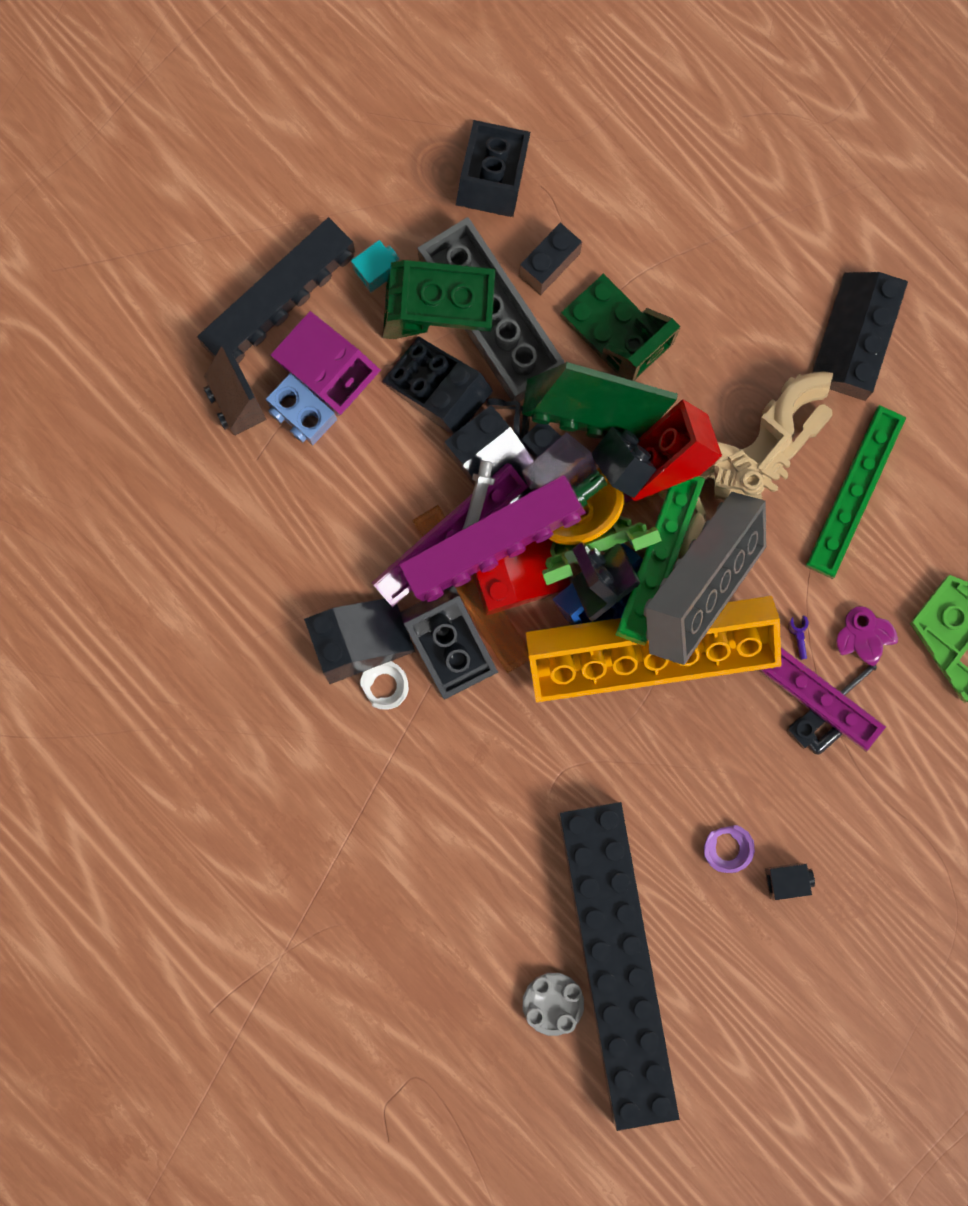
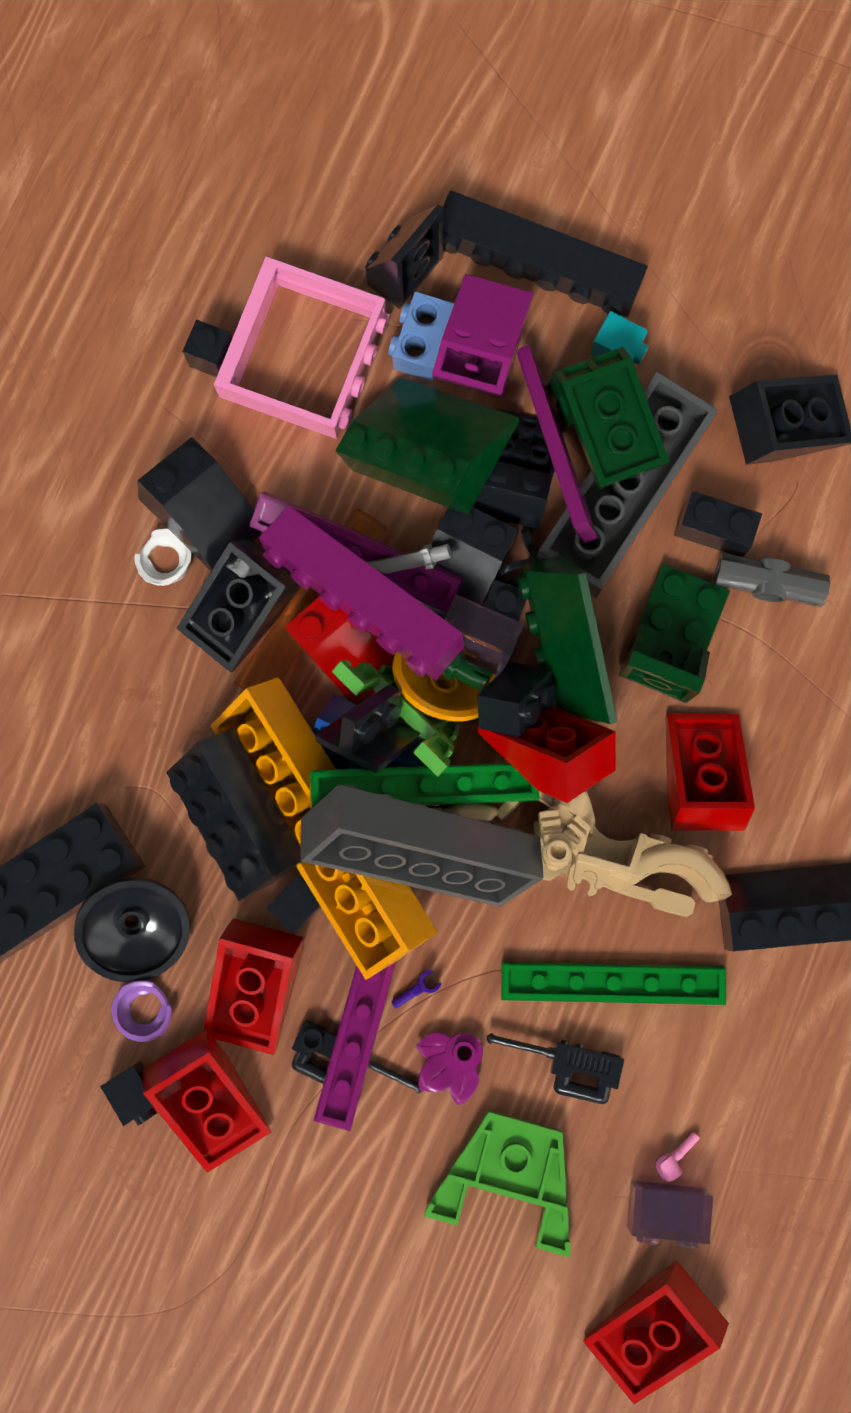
camera: 70 degrees right, 0 degrees up
none -> black dish [74,877,190,982]
none -> red slope [143,1029,271,1173]
none -> black brick [166,728,302,901]
none -> black brick [182,319,232,377]
none -> red slope [204,918,304,1055]
none -> bright pink window [214,257,390,439]
none -> black brick [266,875,321,934]
none -> dark green slope [335,378,520,515]
none -> black piece [487,1033,624,1105]
none -> magenta tile [516,344,597,543]
none -> red slope [665,713,755,831]
none -> dark grey piece [714,553,830,607]

